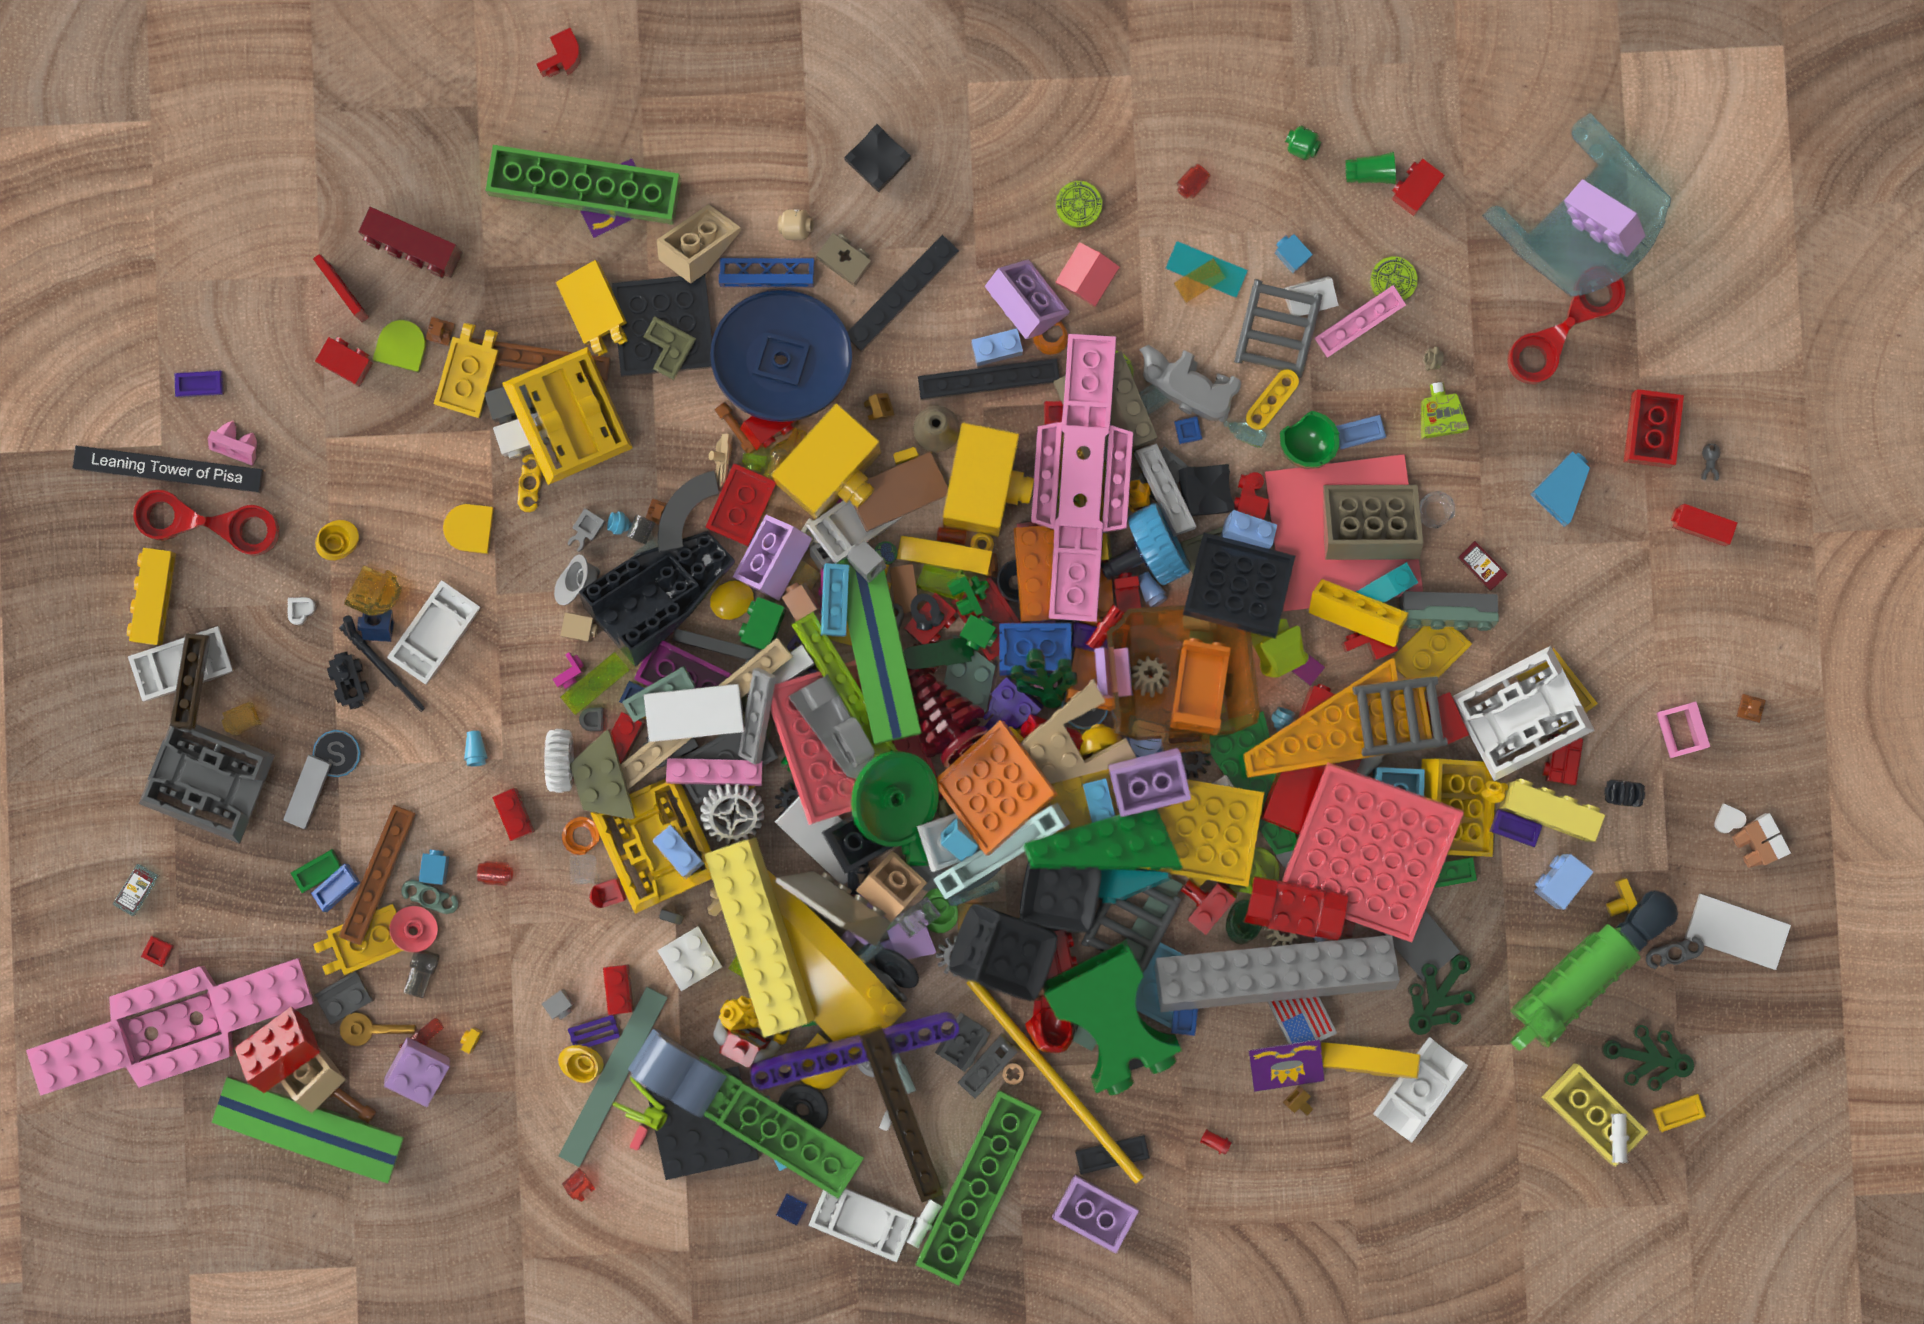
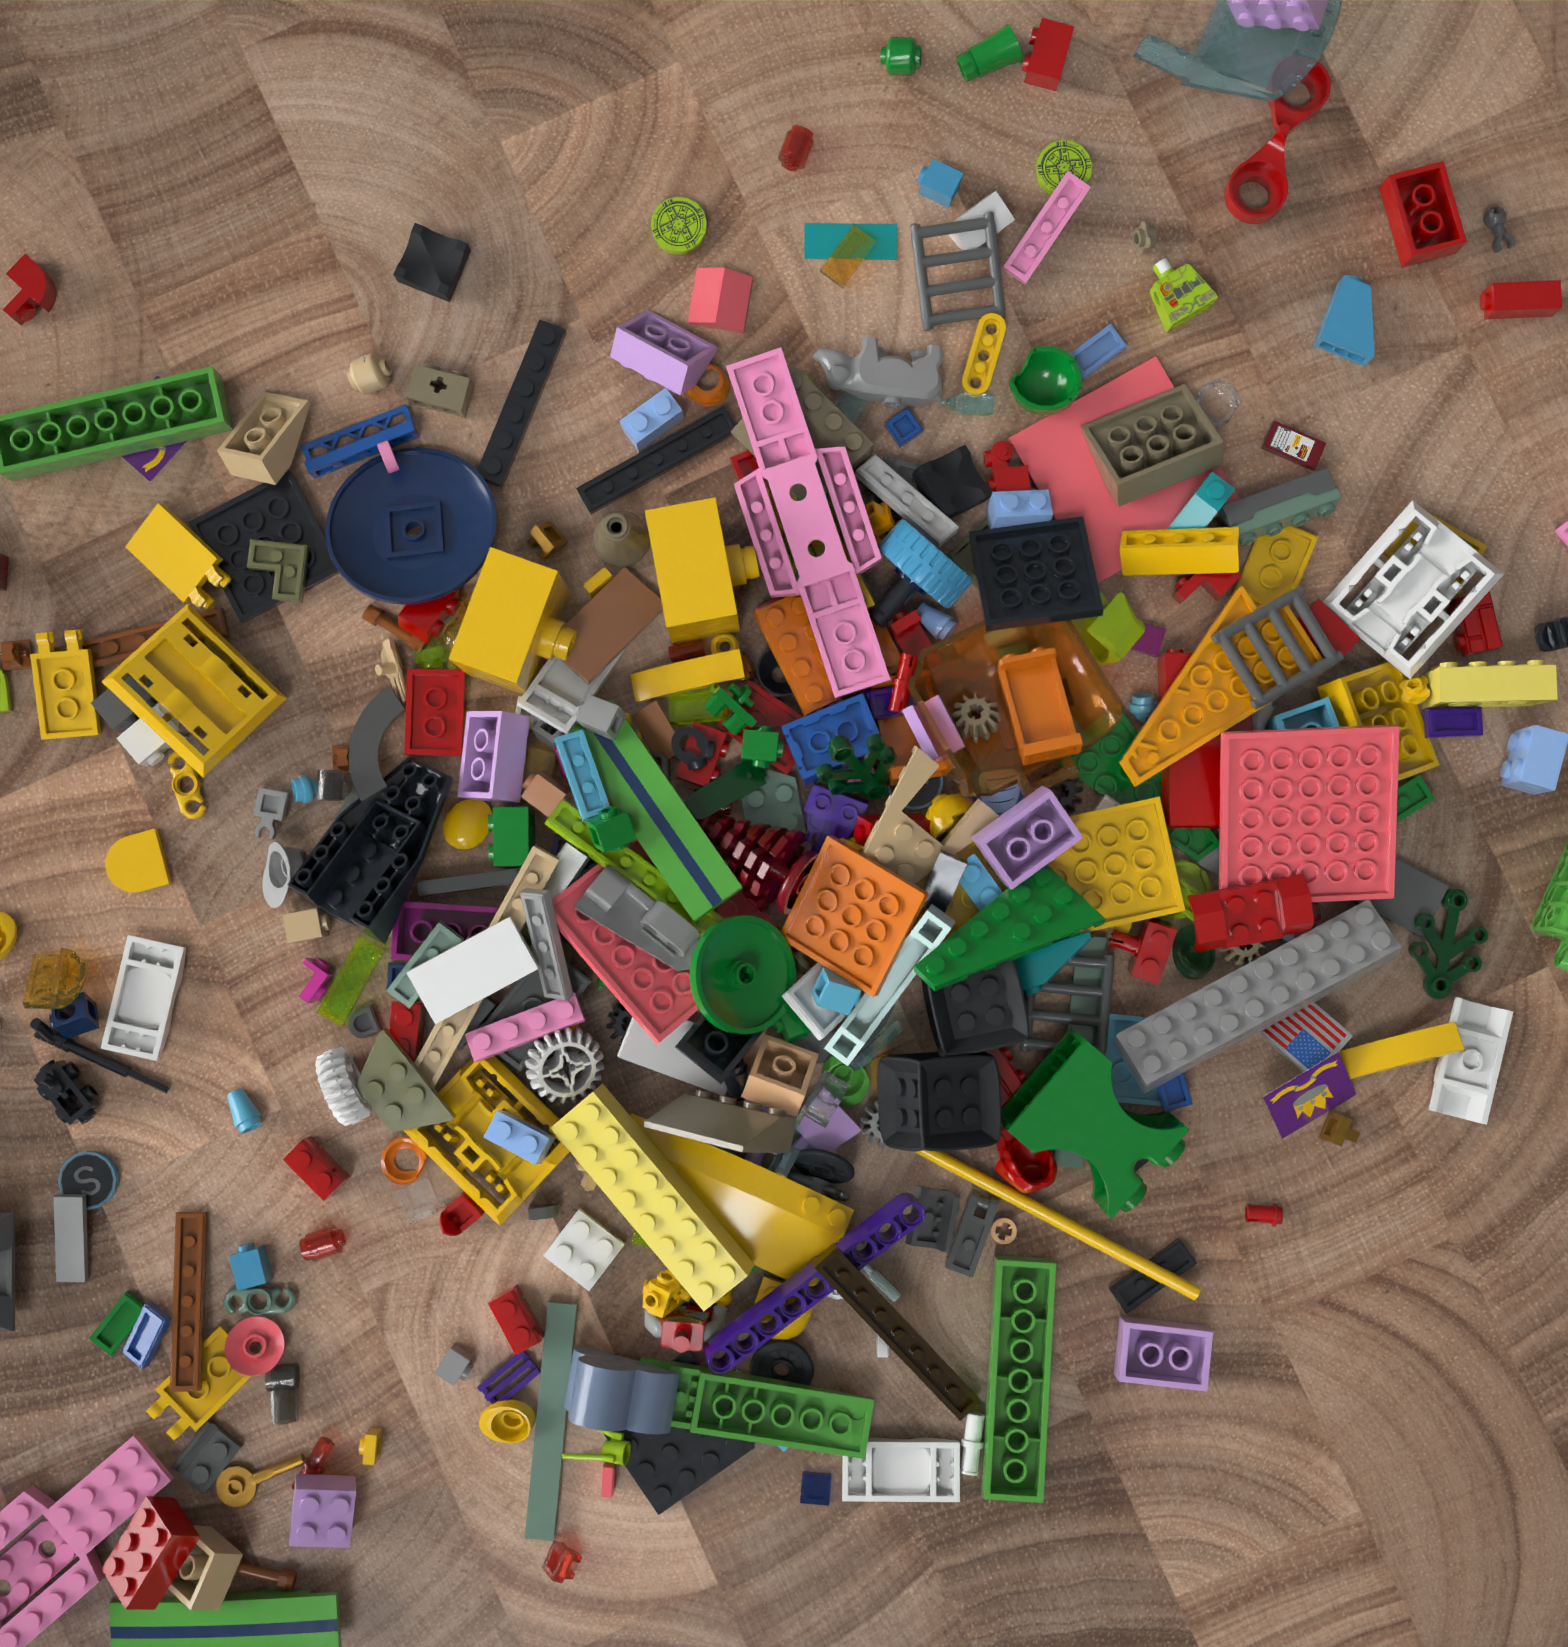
camera: 20 degrees left, 0 degrees up
tile [874,541,897,565] -> none
none -> bright pink piece [377,440,400,474]
none -> green brick [586,806,636,853]
none -> tile [923,850,968,913]

